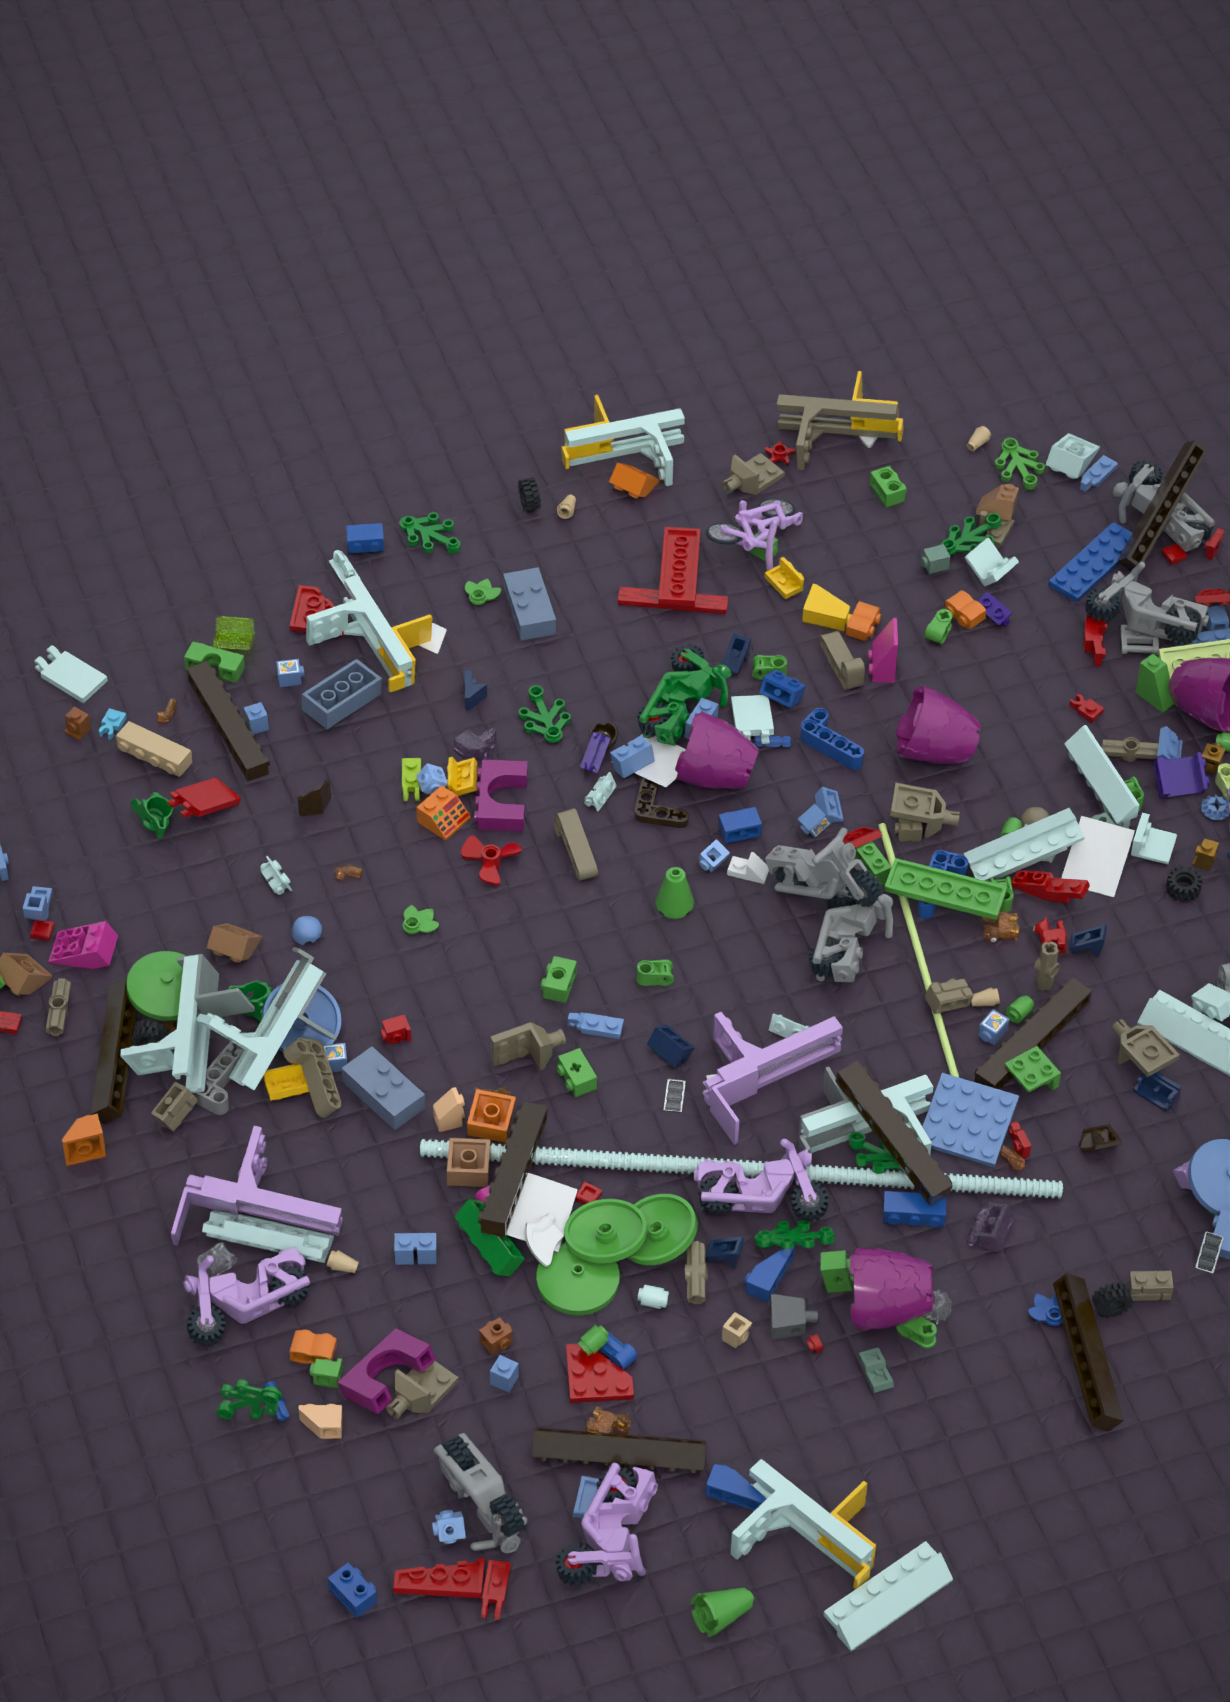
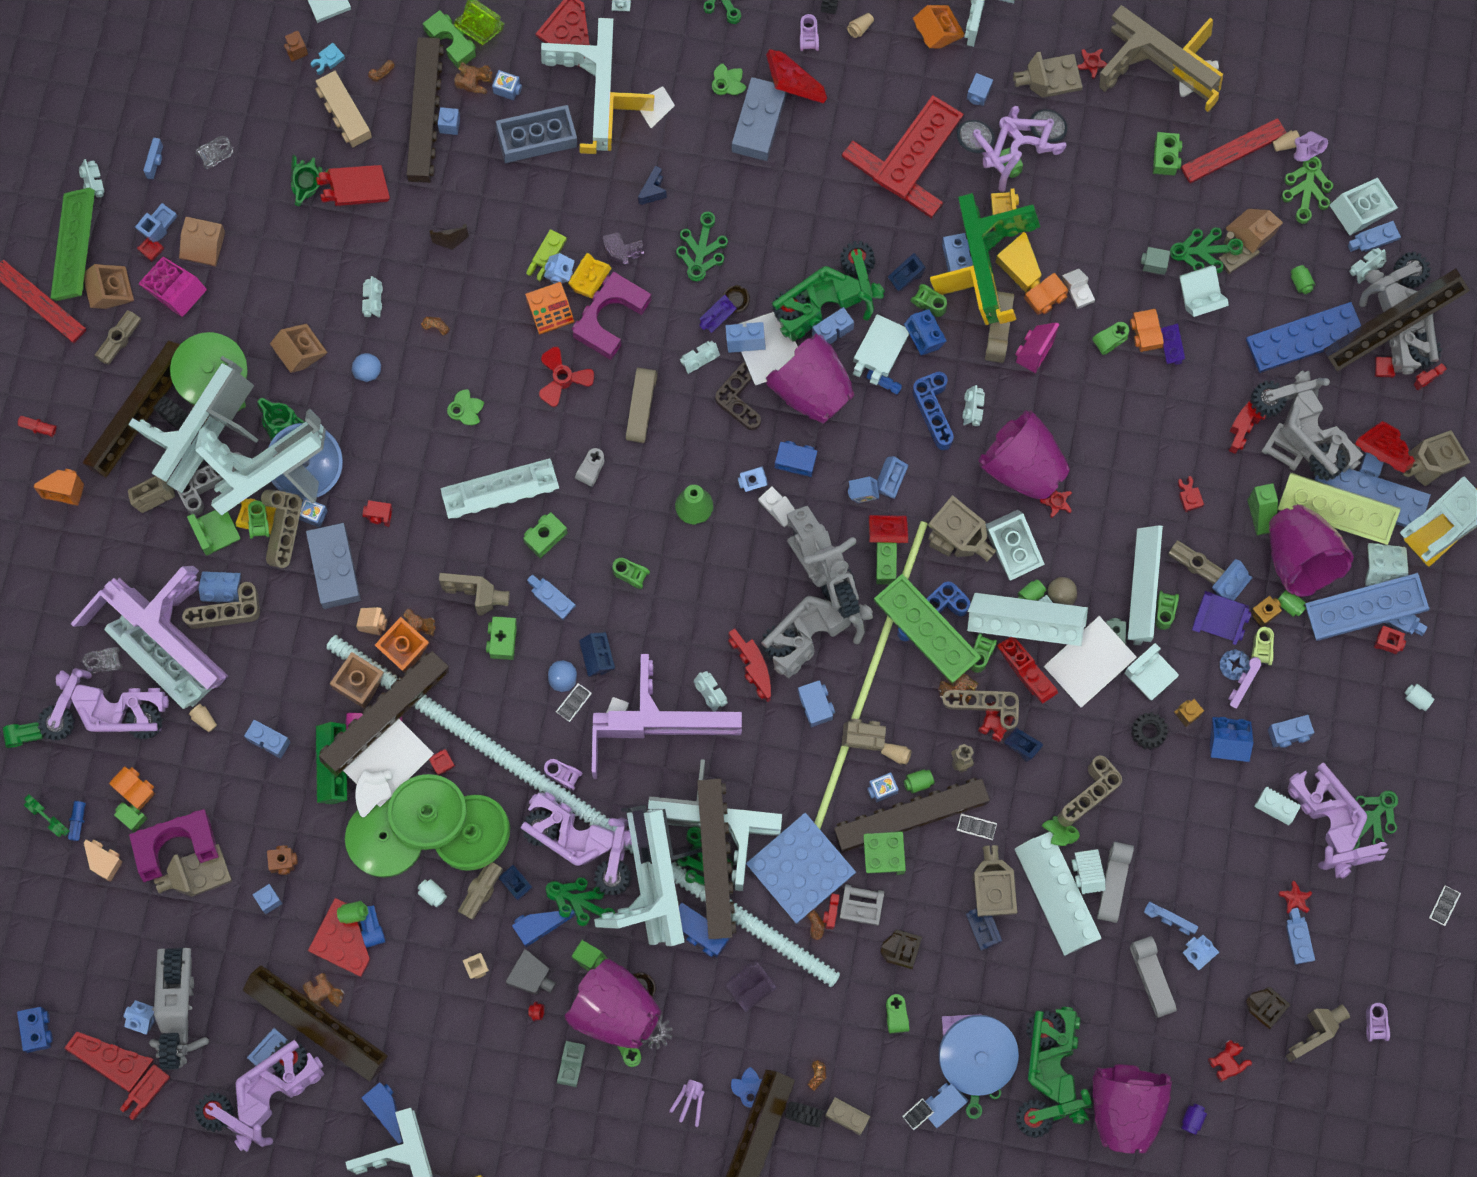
camera: 30 degrees right, 25 degrees up
none -> green piece [2,722,44,748]
none -> red axle [18,416,57,437]
none -> medium nougat slope [179,217,225,266]
none -> dark tan beam [182,582,260,629]
none -> bright green bracket [187,510,241,556]
none -> clear piece [196,136,234,169]
none -> medium blue bracket [199,572,241,603]
none -> bright green piece [248,501,269,539]
none -> light aqua slope [440,458,559,519]
none -> clear orange animal [454,62,492,94]
none -> lavender piece [544,759,583,791]
none -> medium blue hair [548,660,577,692]
none -> light grey piece [575,448,605,487]
none -> light aqua piece [594,804,702,946]
none -> lavender plant [670,1080,705,1127]
none -> red slope [728,628,771,702]
none -> red plate [766,49,827,104]
none -> medium blue piece [797,680,835,727]
none -> lavender piece [800,14,819,51]
none -> clear orange arm [807,1060,826,1091]
none -> light grey plate [840,884,884,926]
none -> bright green piece [886,994,909,1034]
none -> green piece [930,193,1040,325]
none -> medium blue brick [942,233,973,272]
none -> dark tan beam [942,690,1019,731]
none -> sticker [957,814,997,840]
none -> light aqua hinge [963,385,985,426]
none -> medium blue brick [967,73,993,106]
none -> light aqua slope [986,510,1045,580]
none -> red animal [1040,490,1072,518]
none -> bright green plate [1042,816,1080,846]
none -> dark tan beam [1058,756,1122,827]
none -> white slope [1062,269,1095,309]
none -> red tile [1181,118,1286,184]
none -> bright green brick [1291,265,1316,294]
none -> lavender piece [1294,131,1328,161]
none -> light aqua hinge [1349,248,1387,284]

